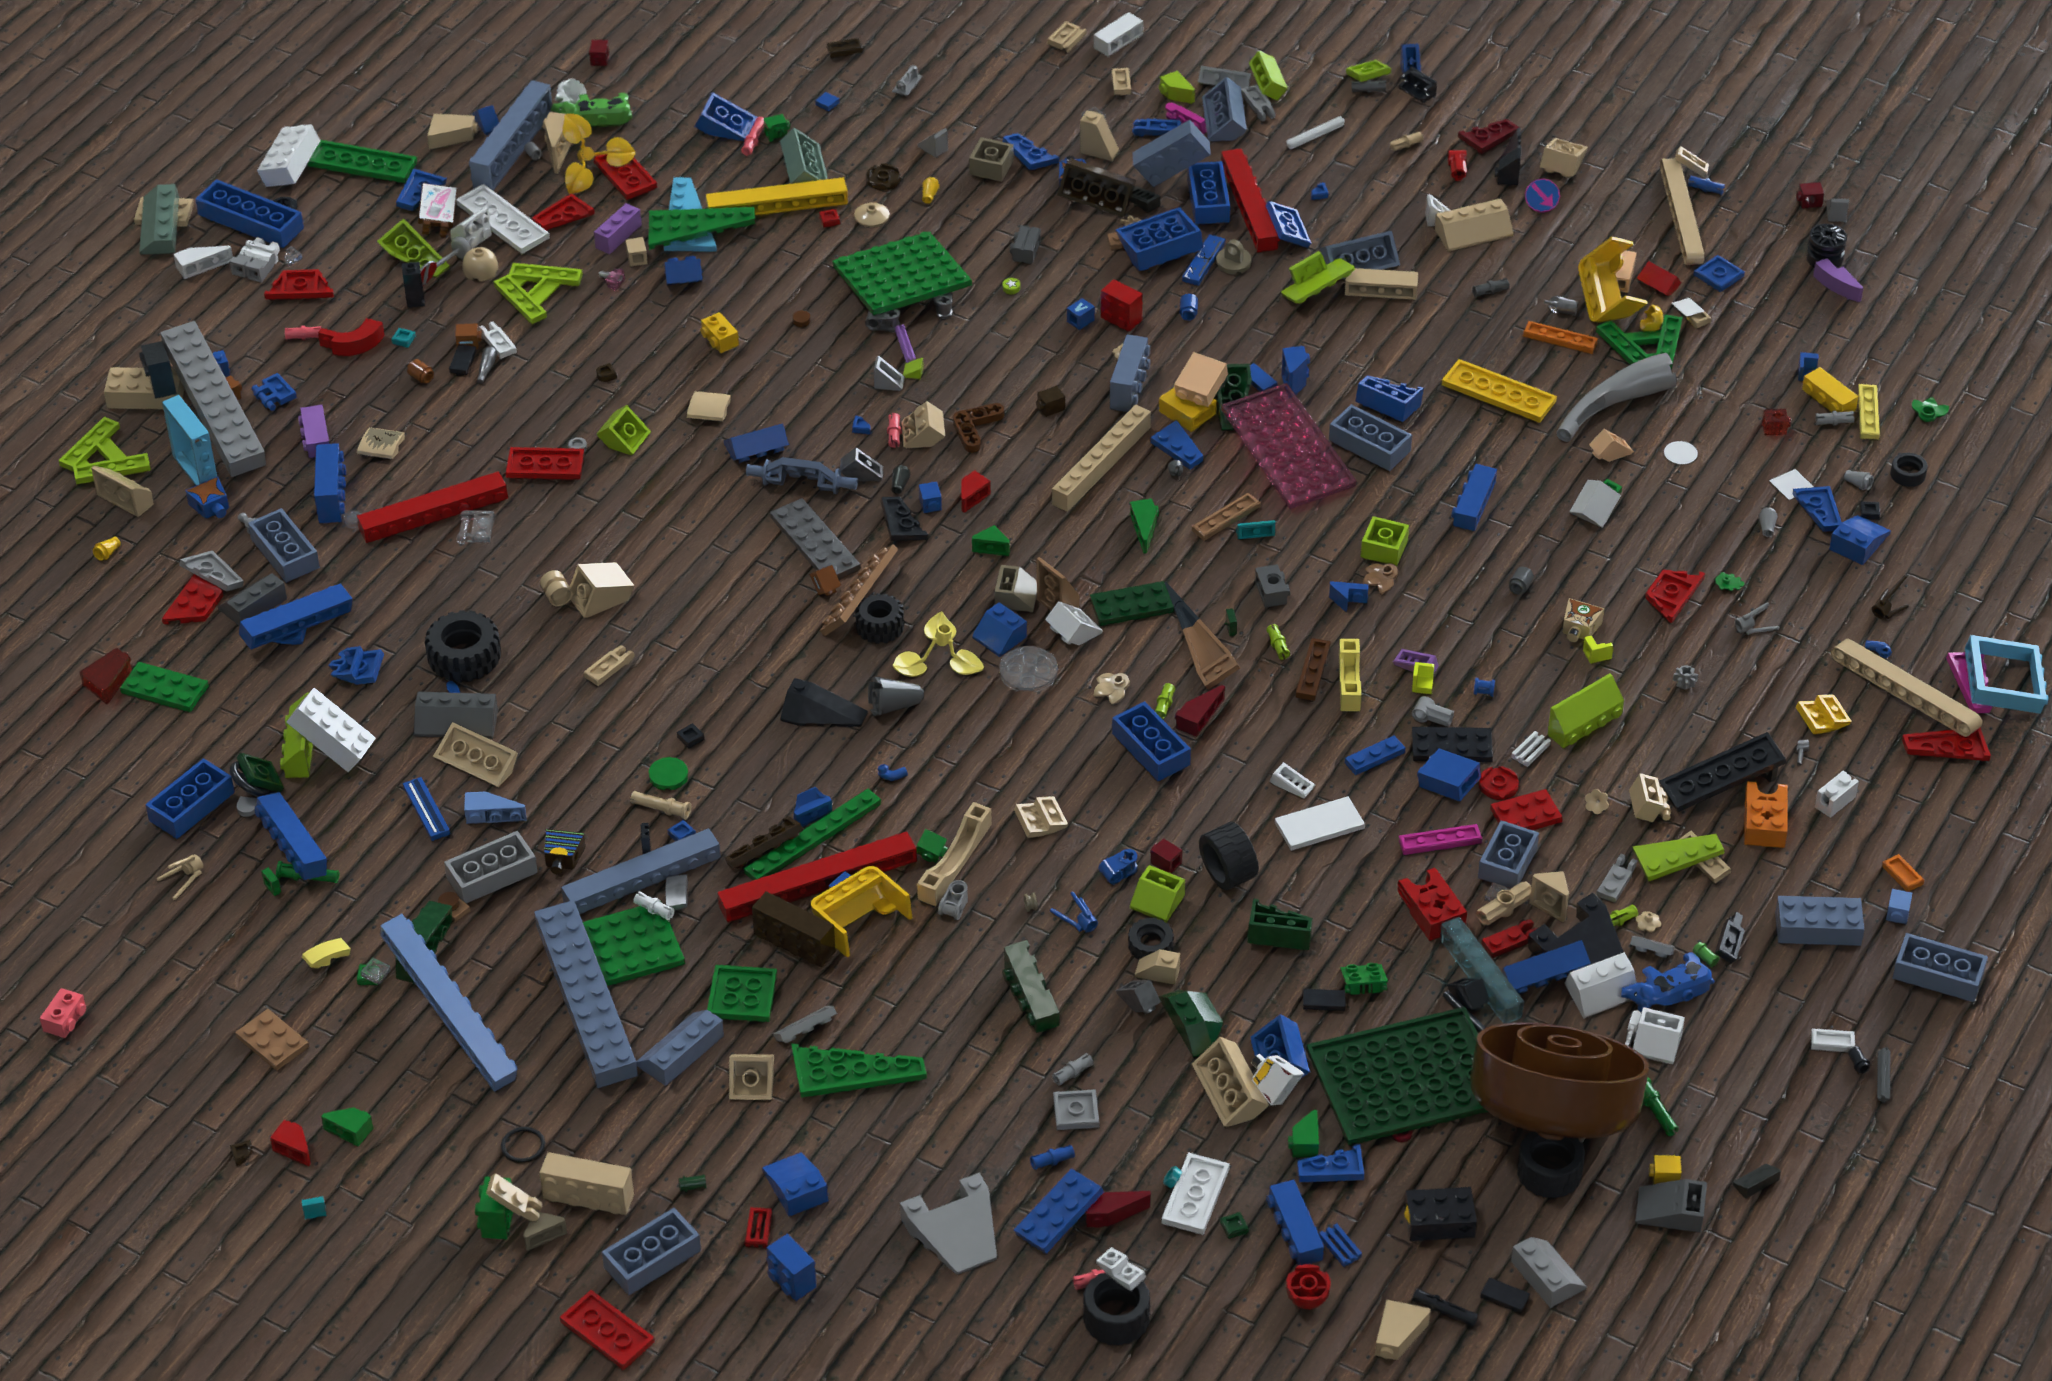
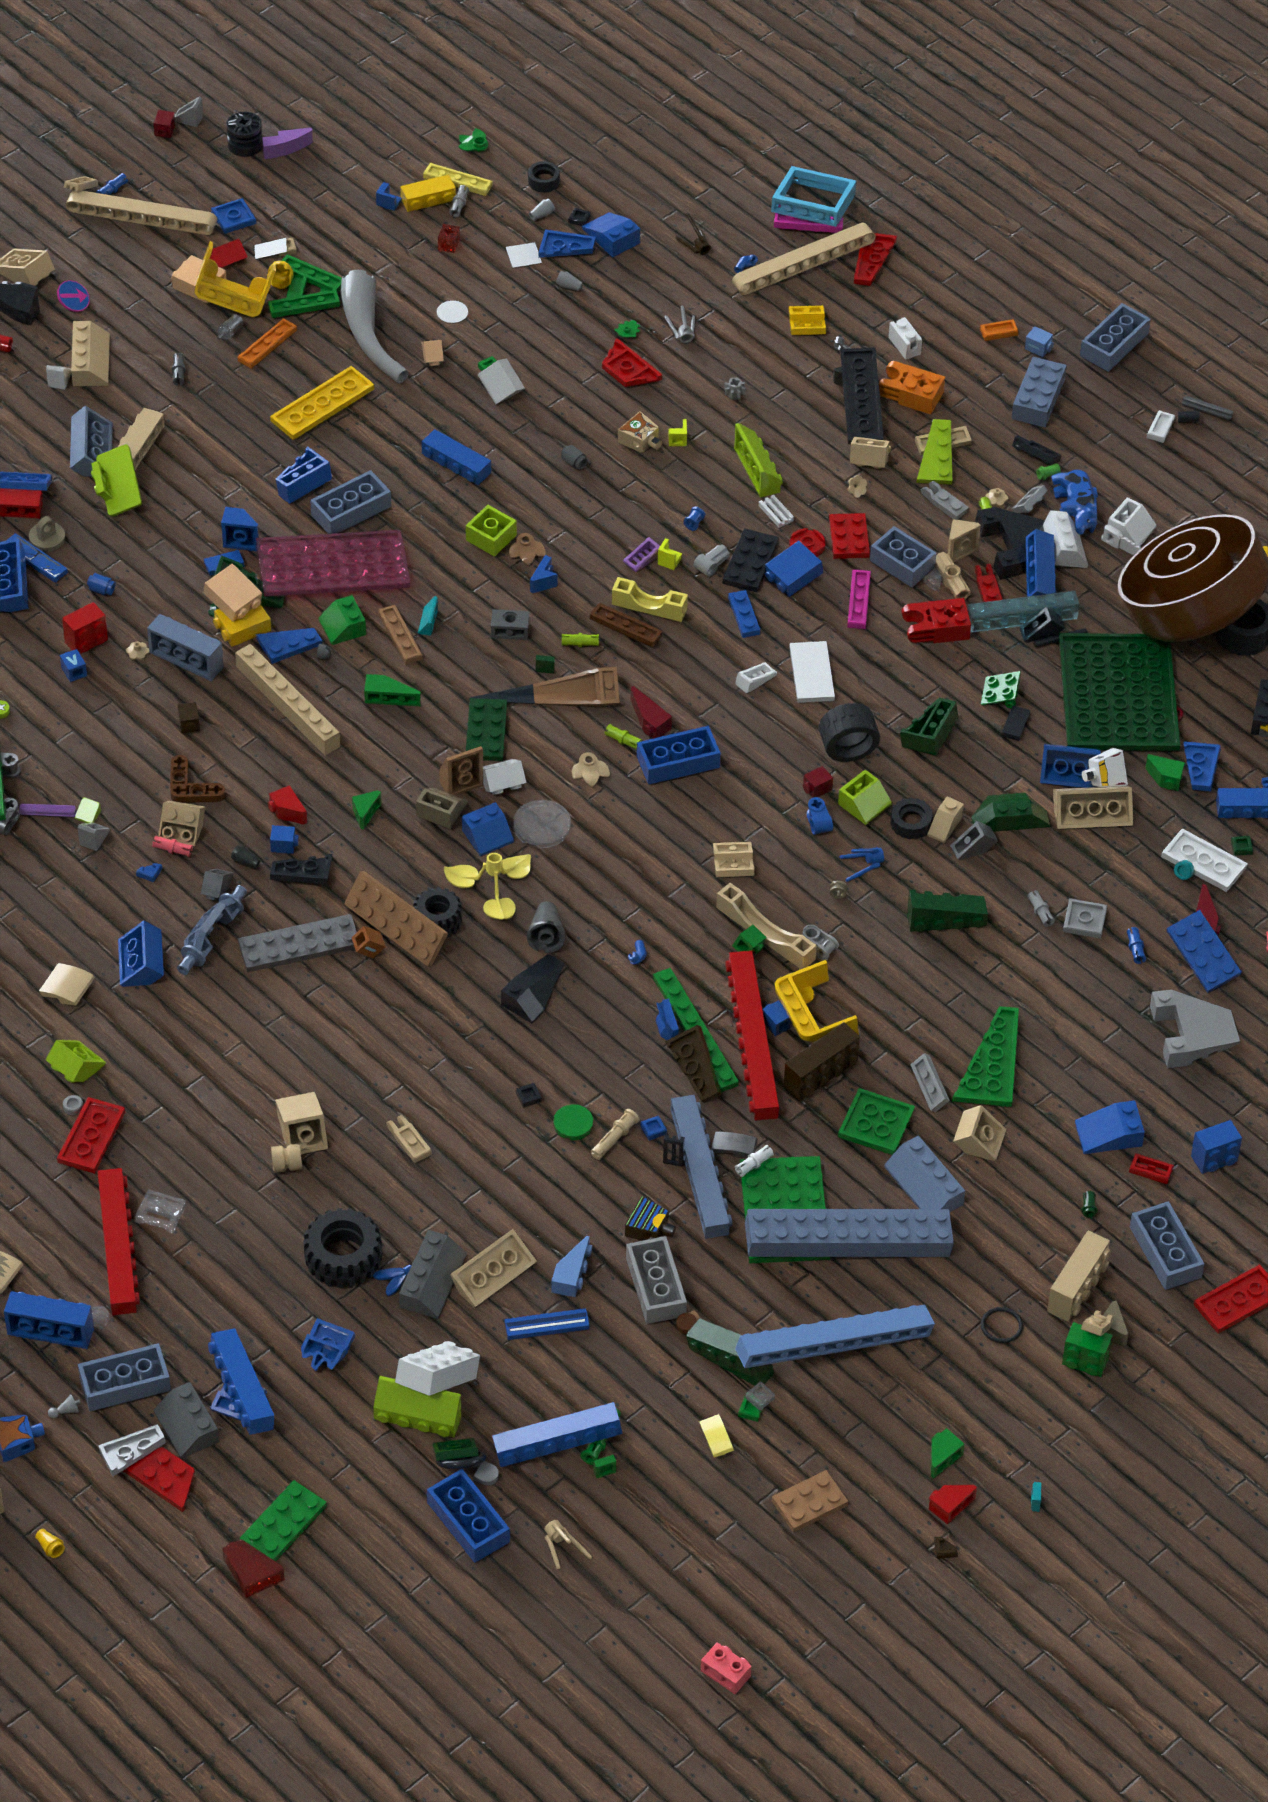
camera: 75 degrees left, 5 degrees up
none -> green slope [318,595,366,645]

